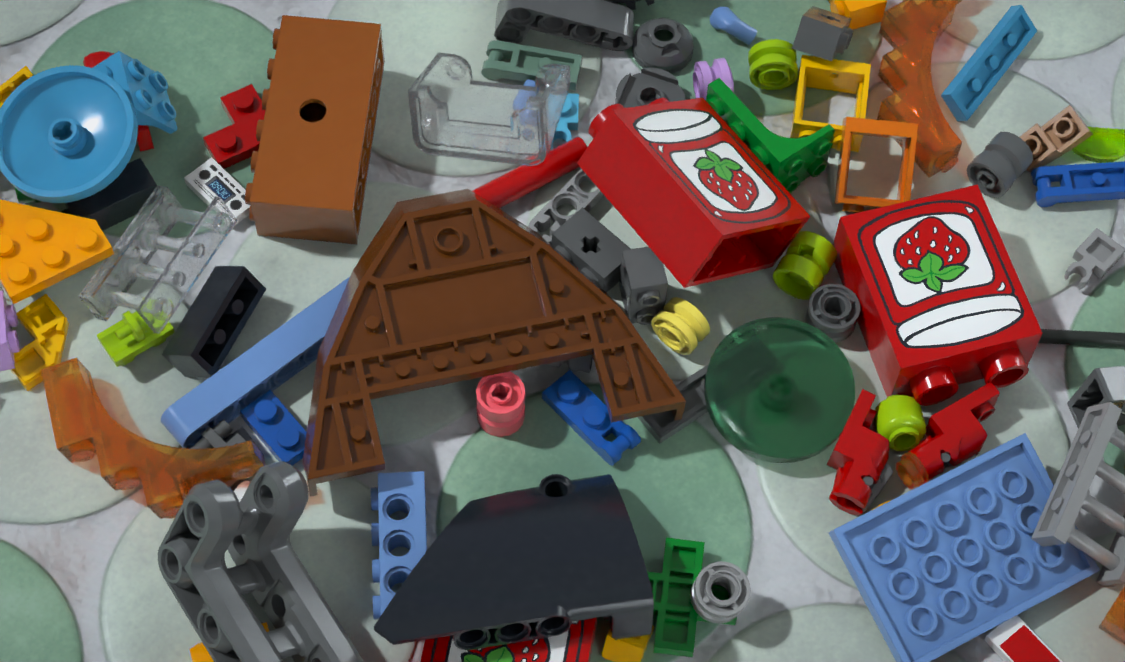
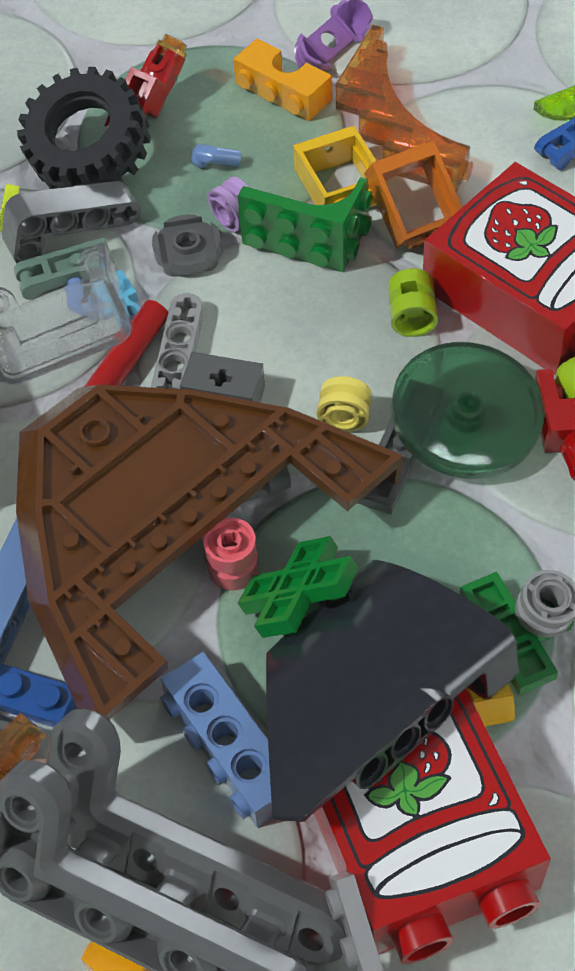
camera: 25 degrees left, 5 degrees down
blue plate [542,370,641,466] -> none
red brick [577,98,811,288] -> none
dark grey brick [619,247,668,325] -> none
dark grey piece [632,18,694,74] -> none
lime wheel [748,39,798,90] -> none
dark grey brick [792,6,854,61] -> none
dark grey wheel [805,284,860,343] -> none
dark azure plate [941,5,1037,121] -> none
dark grey wheel [966,132,1033,198] -> none
medium nougat slope [1020,105,1093,172] -> none
none -> green plate [237,536,359,638]

